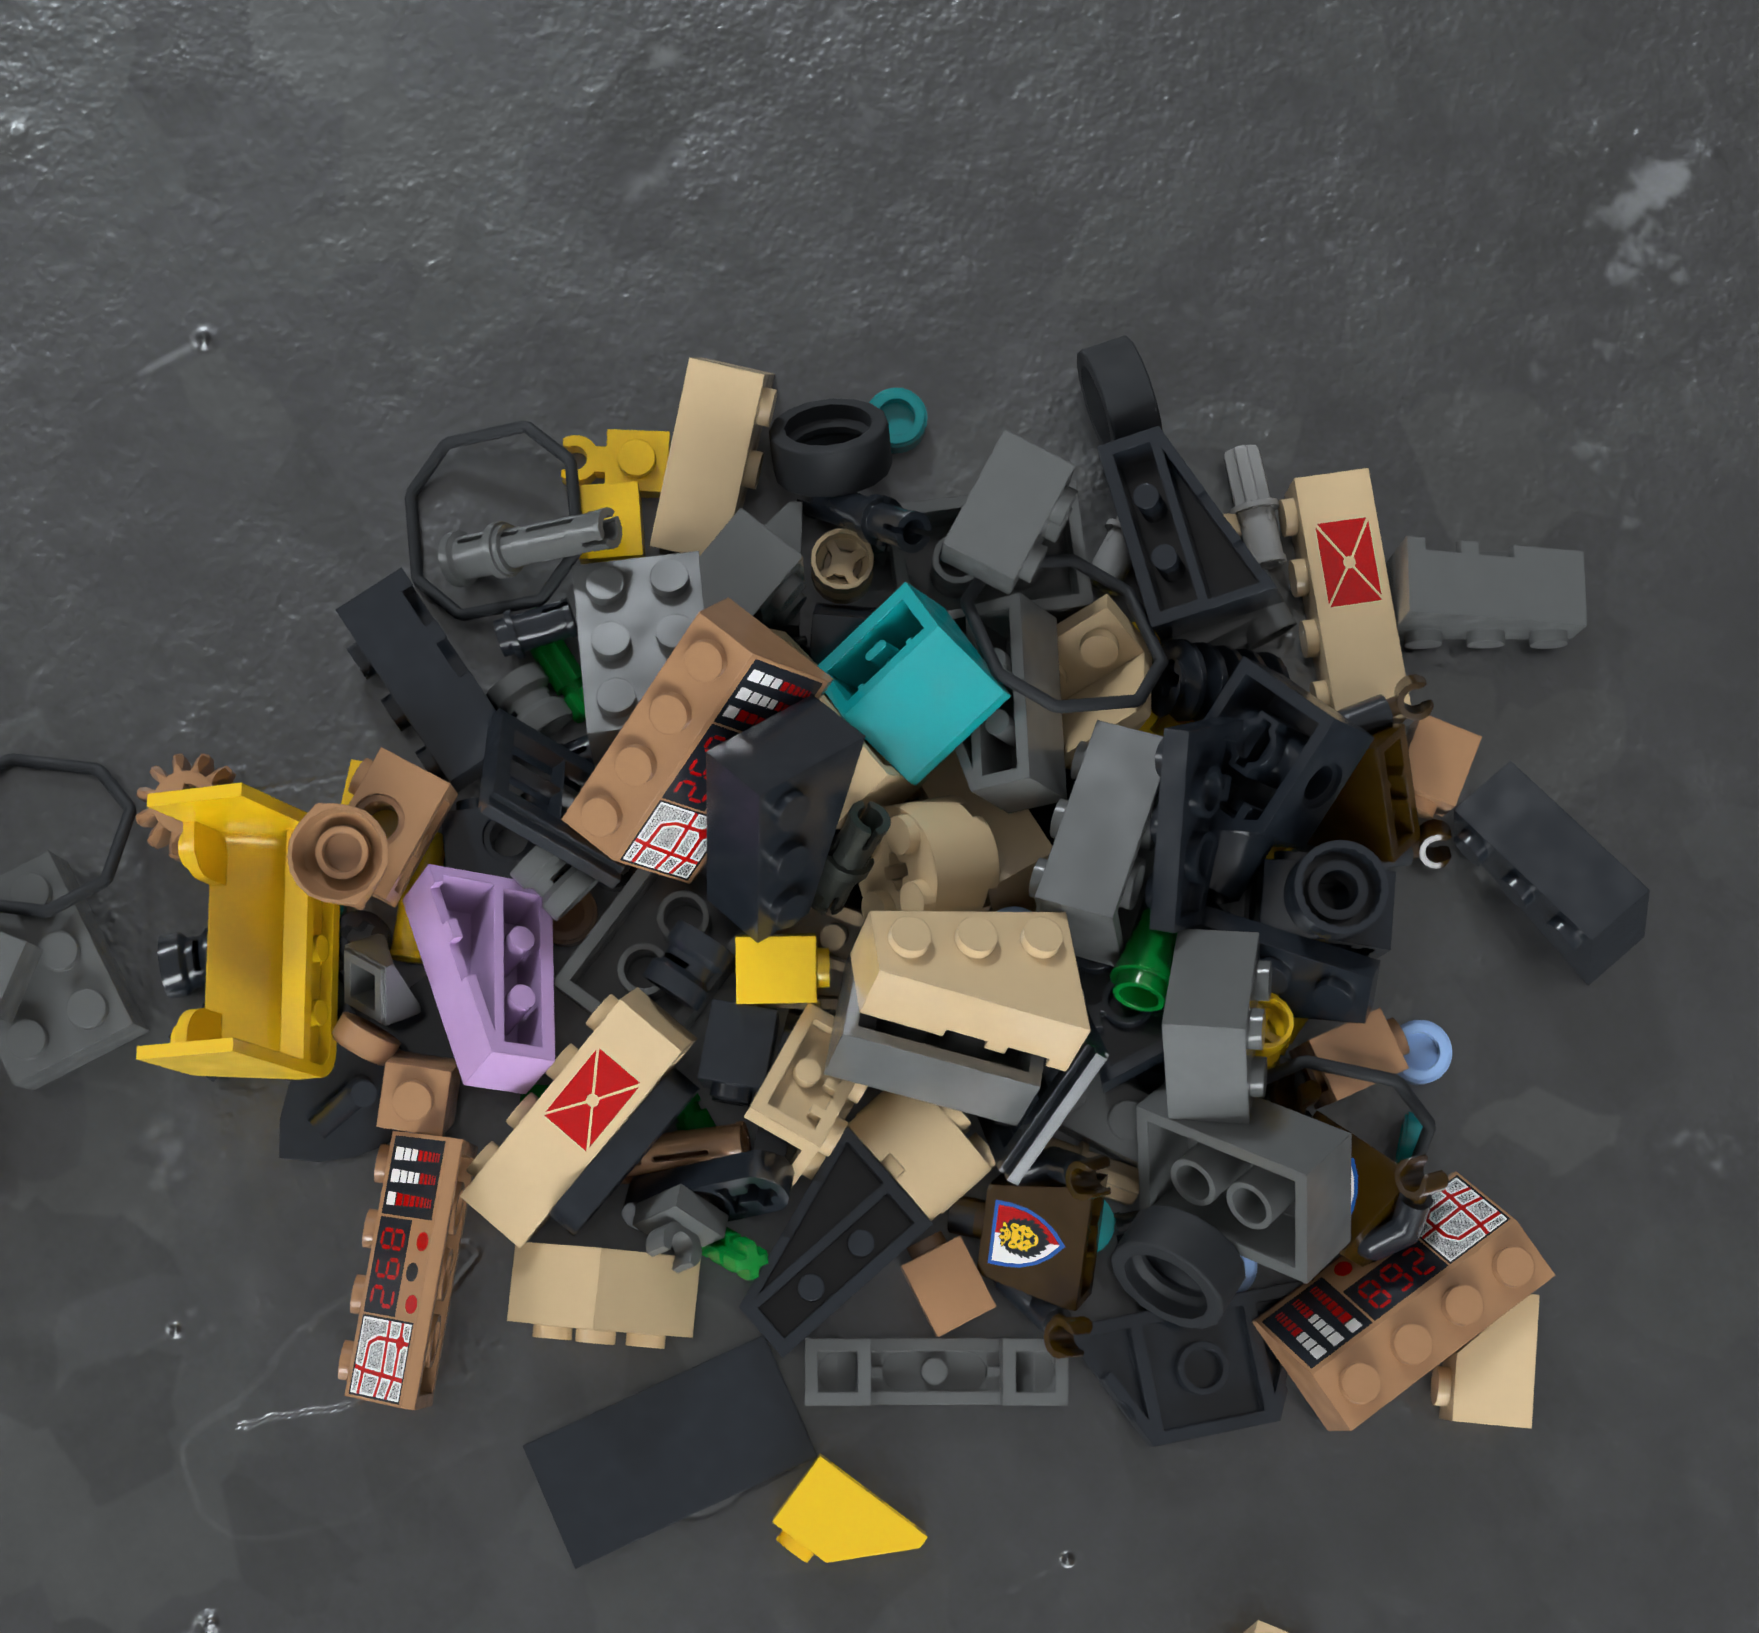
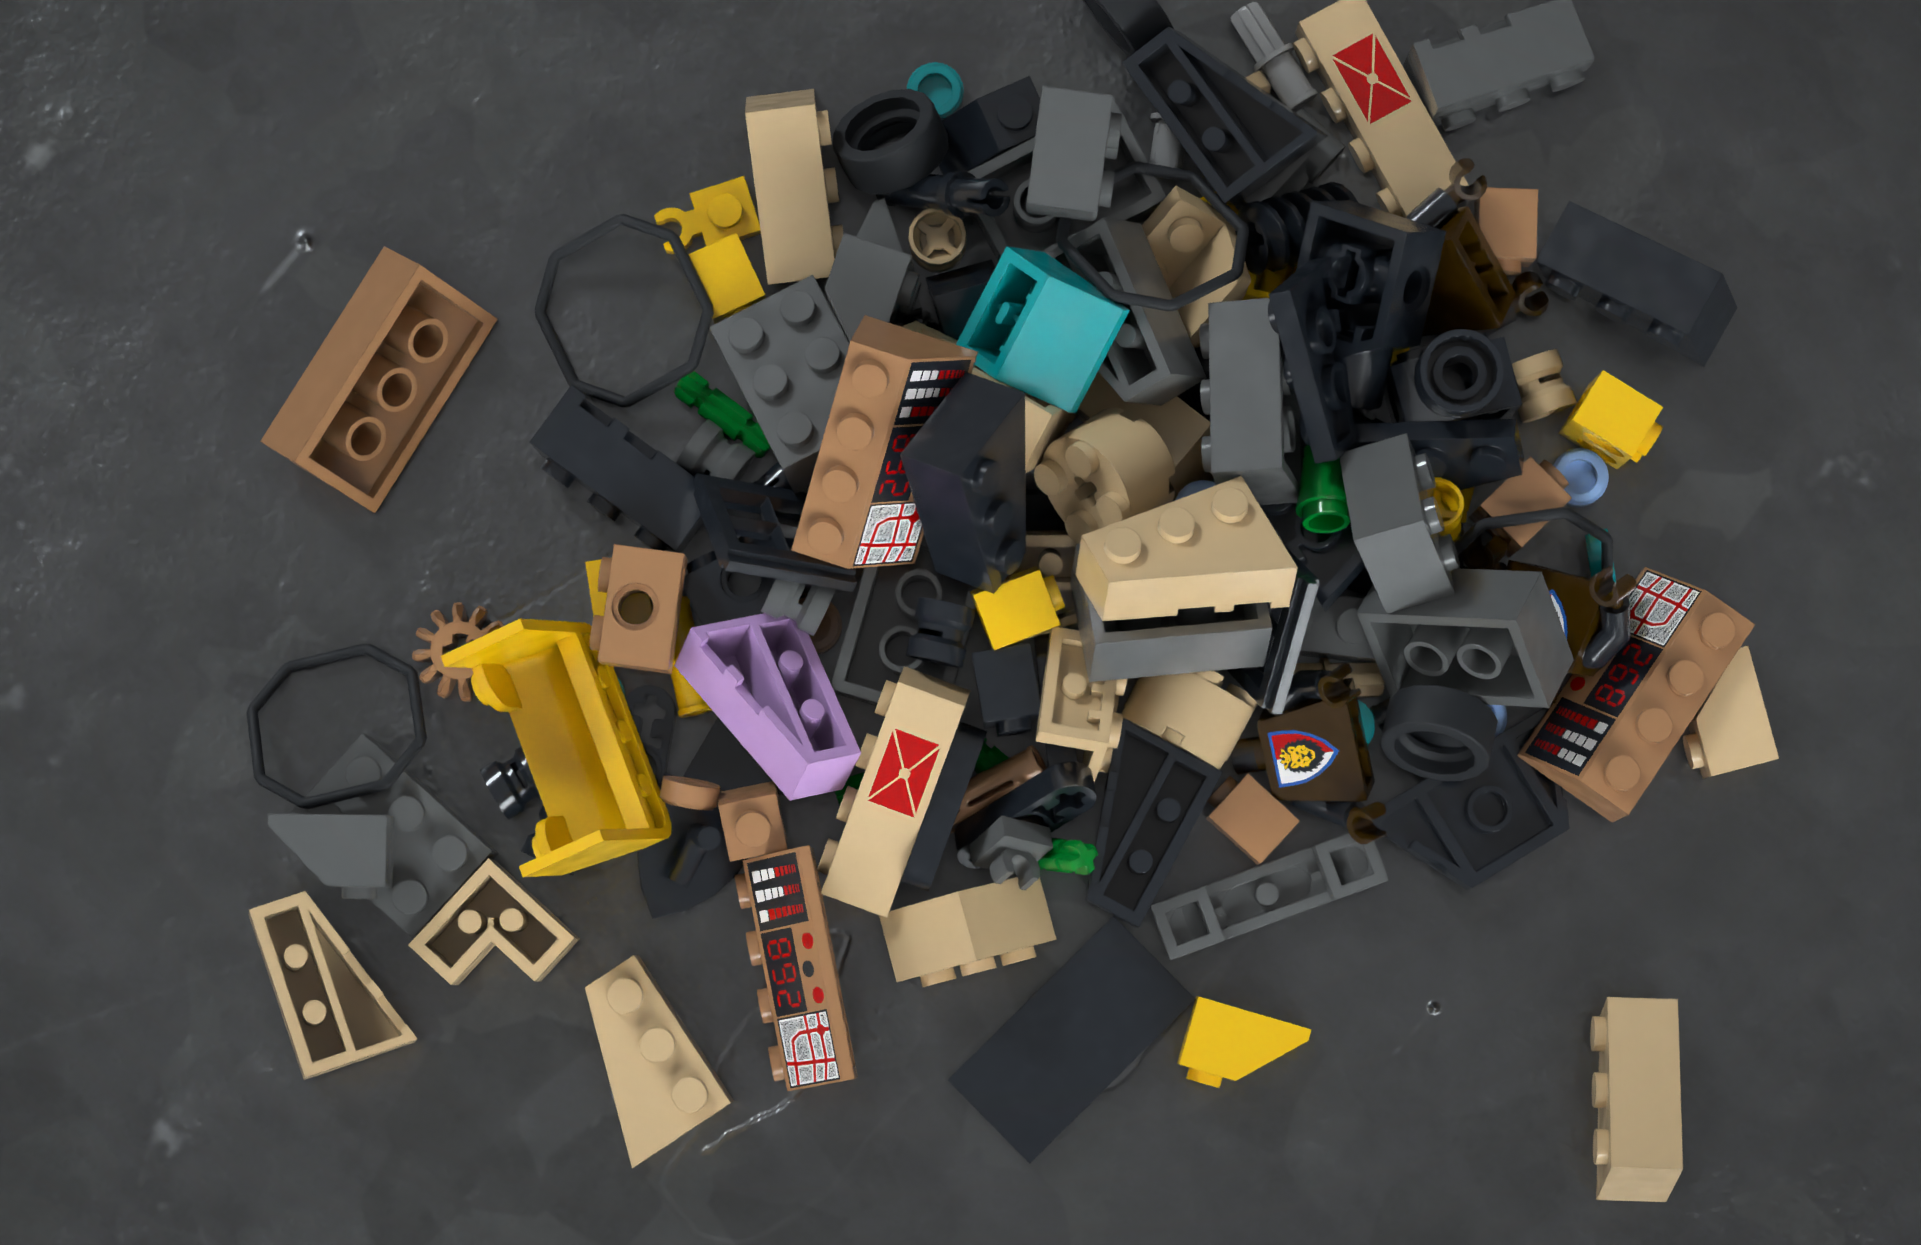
camera: 10 degrees left, 5 degrees up
medium nougat hat [287,803,389,911] -> none
dark grey slope [344,933,421,1026] -> none
dark grey pin [438,507,622,588] -> none
black pin [493,597,578,660] -> none
pearl dark grey pin [811,801,891,915] -> none
none -> medium nougat slope [260,246,498,513]
none -> tan brick [408,858,580,985]
none -> tan wedge [585,955,734,1168]
none -> black slope [939,76,1040,175]
none -> tan wheel [1512,349,1577,423]
none -> yellow brick [1558,370,1663,469]

